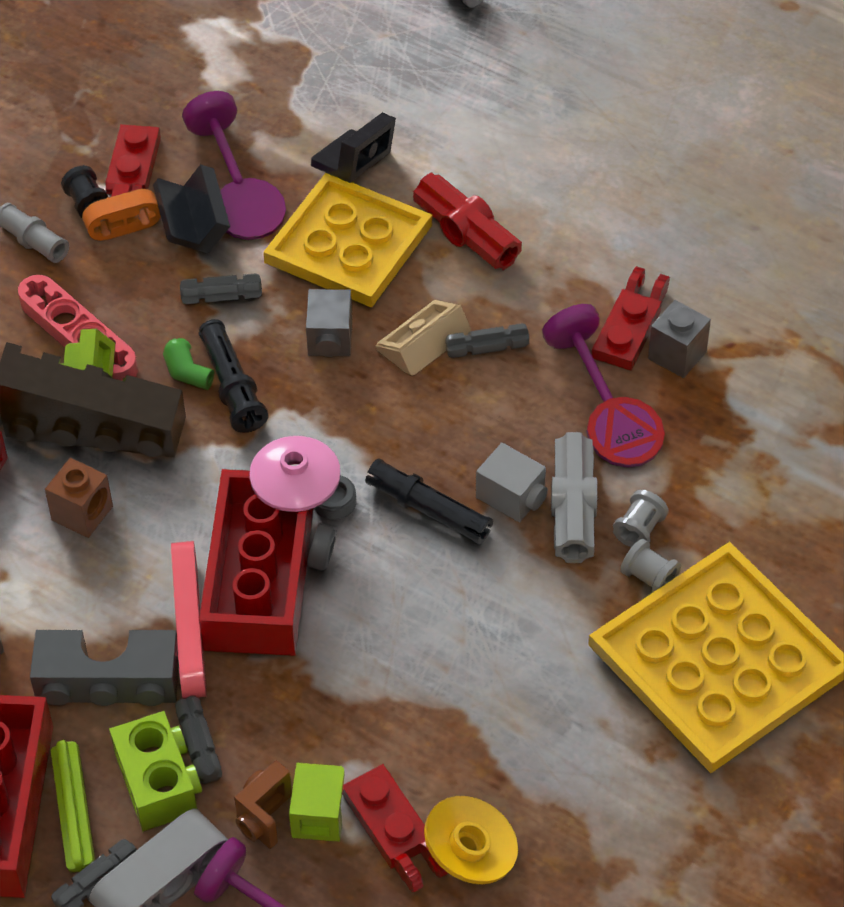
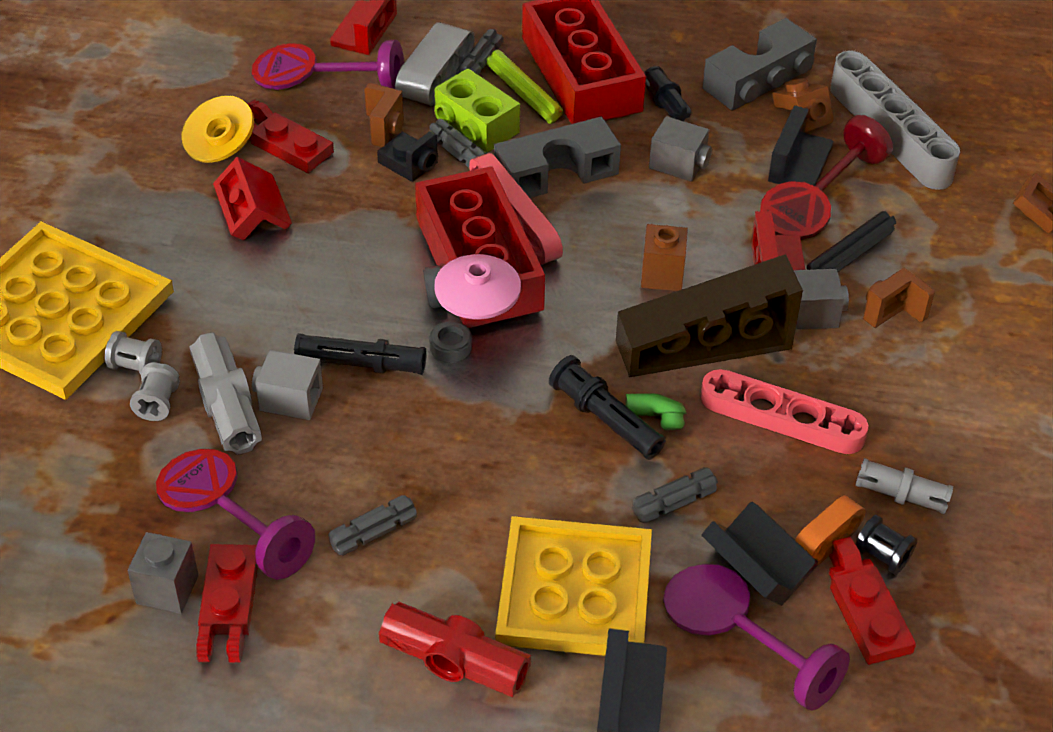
camera: 155 degrees right, 5 degrees down
lime panel [60,329,116,377] -> none
lime panel [289,762,345,842] -> none
flat silver brick [306,289,352,357] -> none
tan slope [375,300,471,376] -> none
none -> red panel [213,157,292,241]
none -> black bracket [377,131,438,182]

